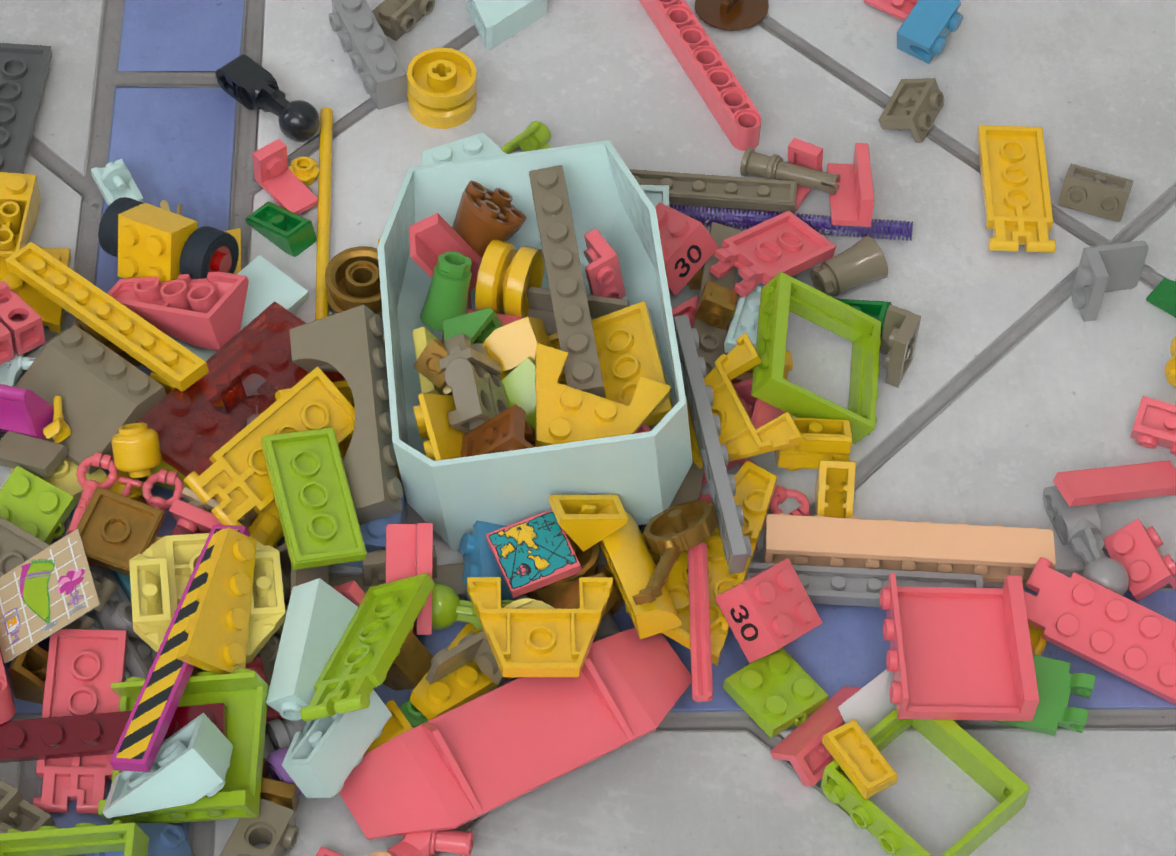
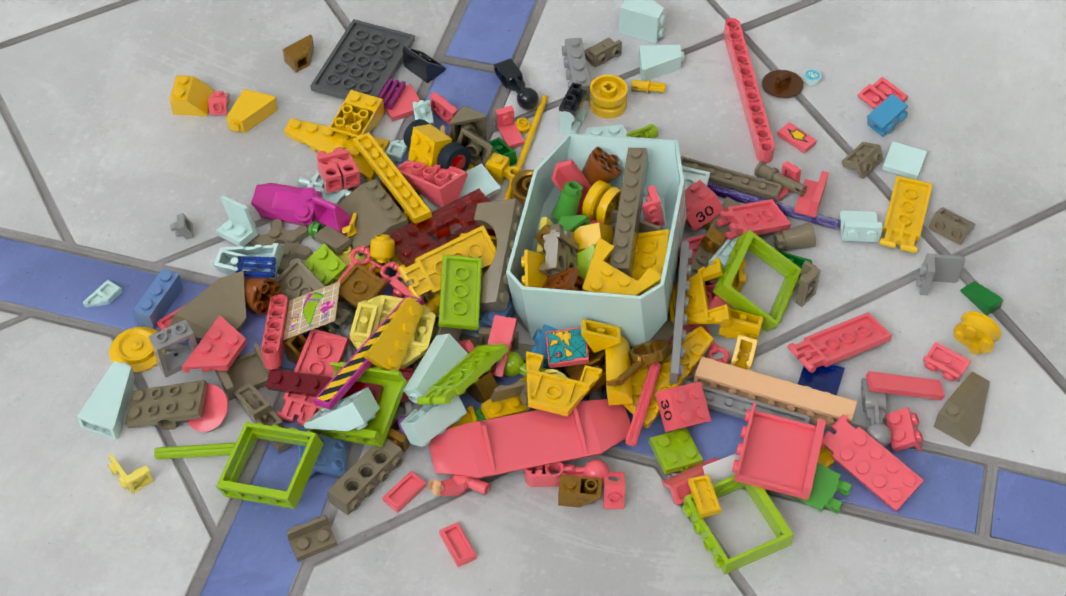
camera: 20 degrees right, 0 degrees up
none -> magenta tile [378,78,406,110]
none -> coral tile [385,84,420,122]
none -> light aqua tile [385,139,409,162]
none -> black slope [402,46,446,83]
none -> coral bracket [430,92,458,125]
none -> dark tan slope [450,105,487,143]
none -> dark tan slope [457,128,493,167]
none -> yellow brick [485,152,520,184]
none -> coral beam [524,459,610,487]
none -> pearl gold slope [558,475,602,508]
none -> hips [559,82,587,135]
none -> coral bracket [603,472,625,509]
none -> yellow axle [631,79,666,93]
none -> coral tile [777,122,817,154]
none -> coral hinge [787,312,892,373]
none -> clear blue tile [798,365,845,396]
none -> light aqua bracket [839,210,883,242]
none -> light aqua tile [882,141,927,180]

